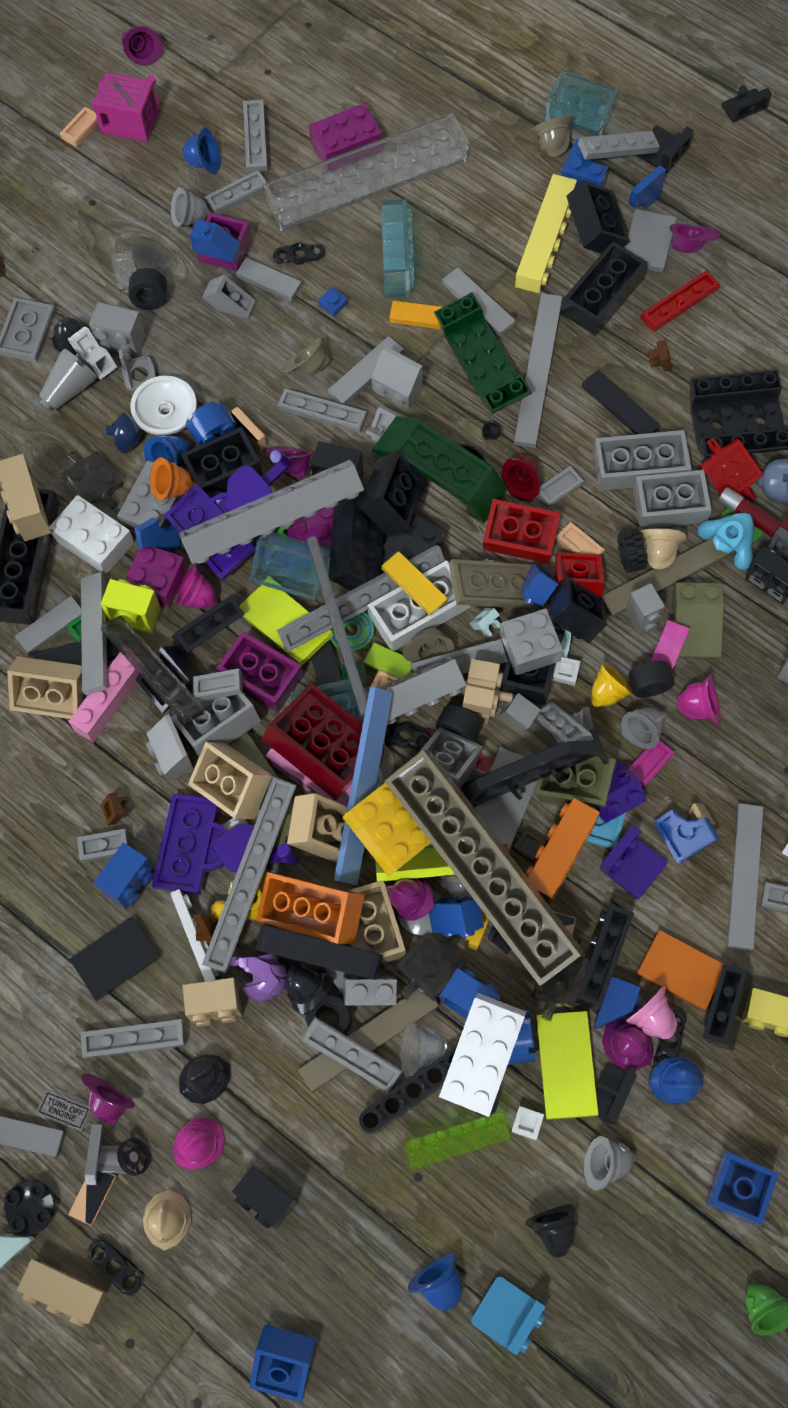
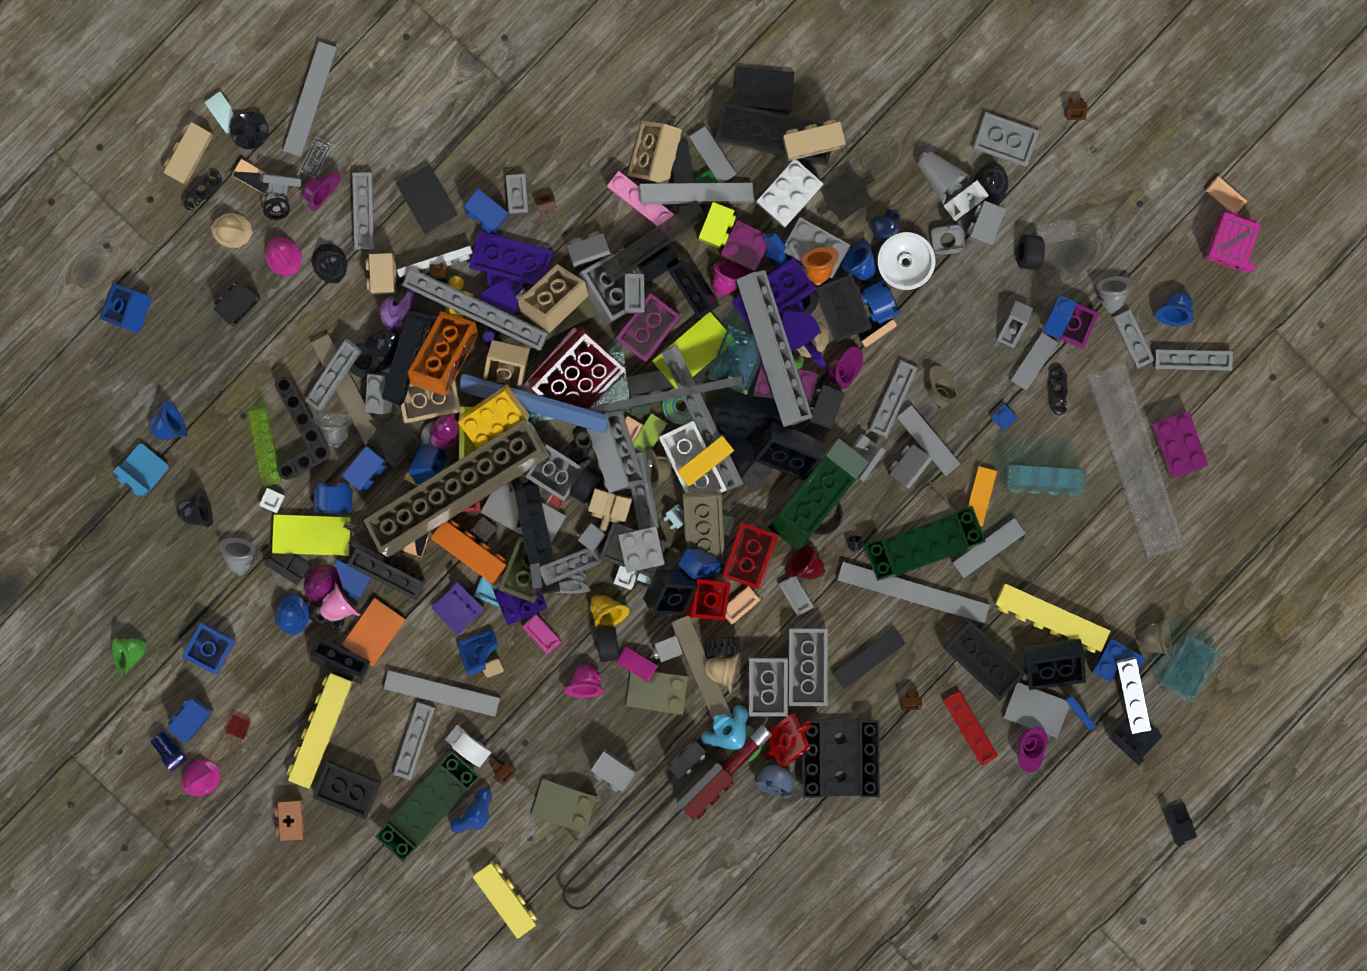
camera: 90 degrees right, 20 degrees up
magenta piece [121,26,162,66] -> none
white brick [439,993,526,1116] -> none
light grey piece [621,707,666,750] -> none

